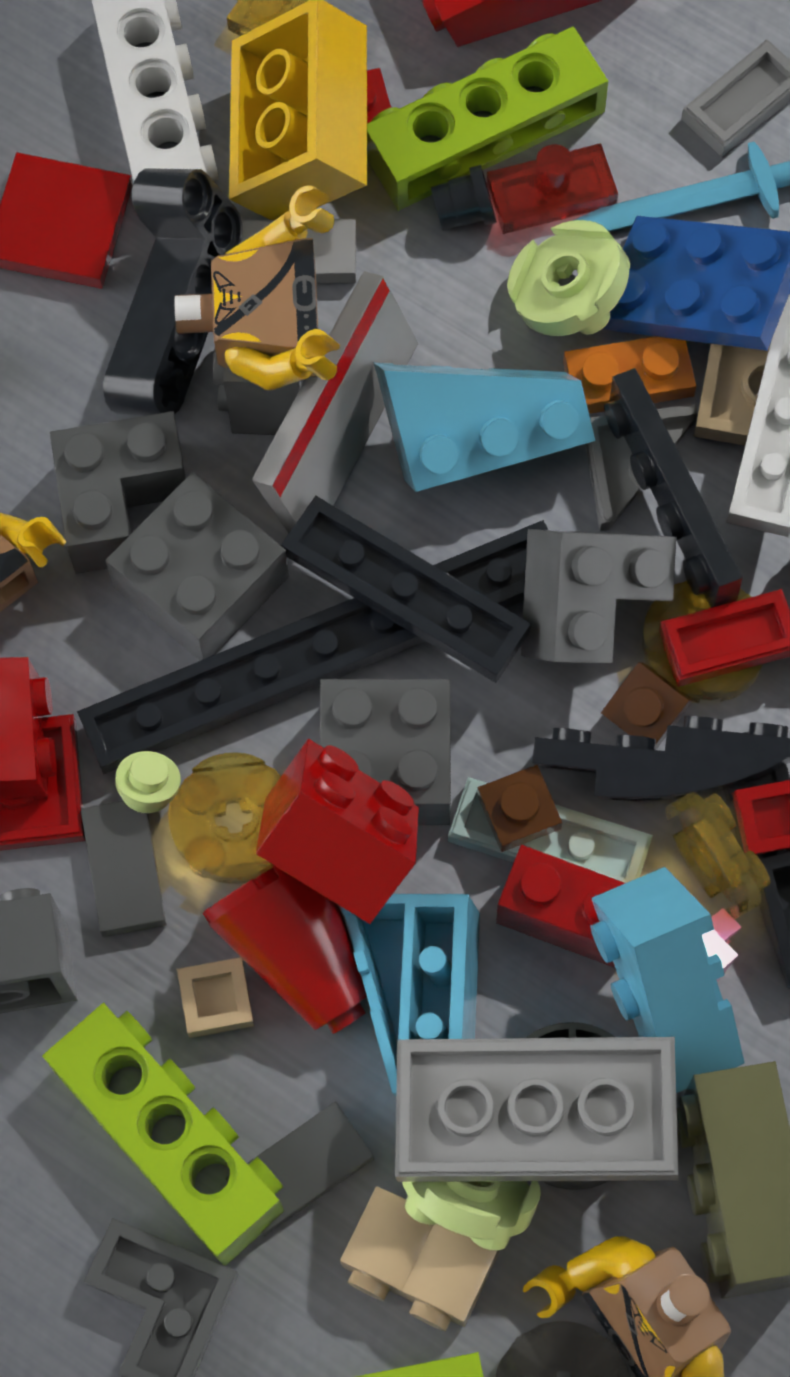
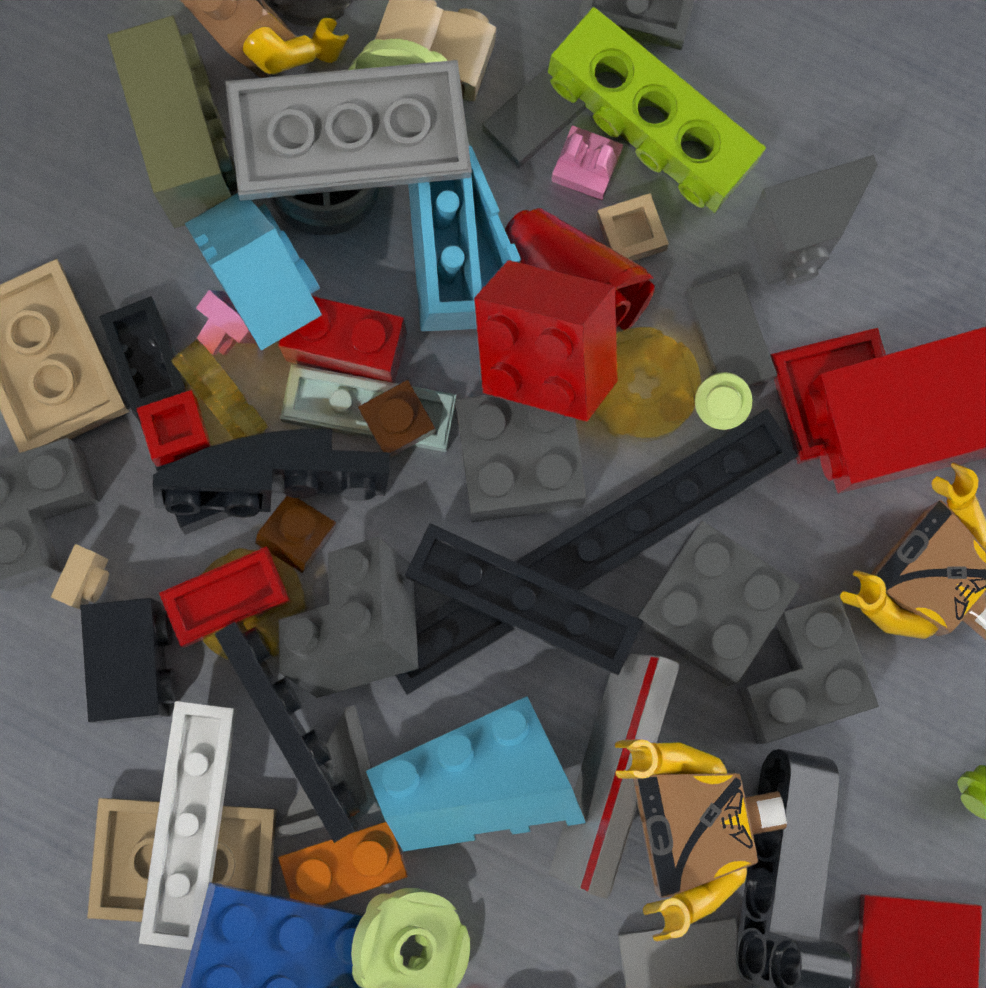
camera: 170 degrees right, 10 degrees up
none -> bright pink tile [552,125,623,201]

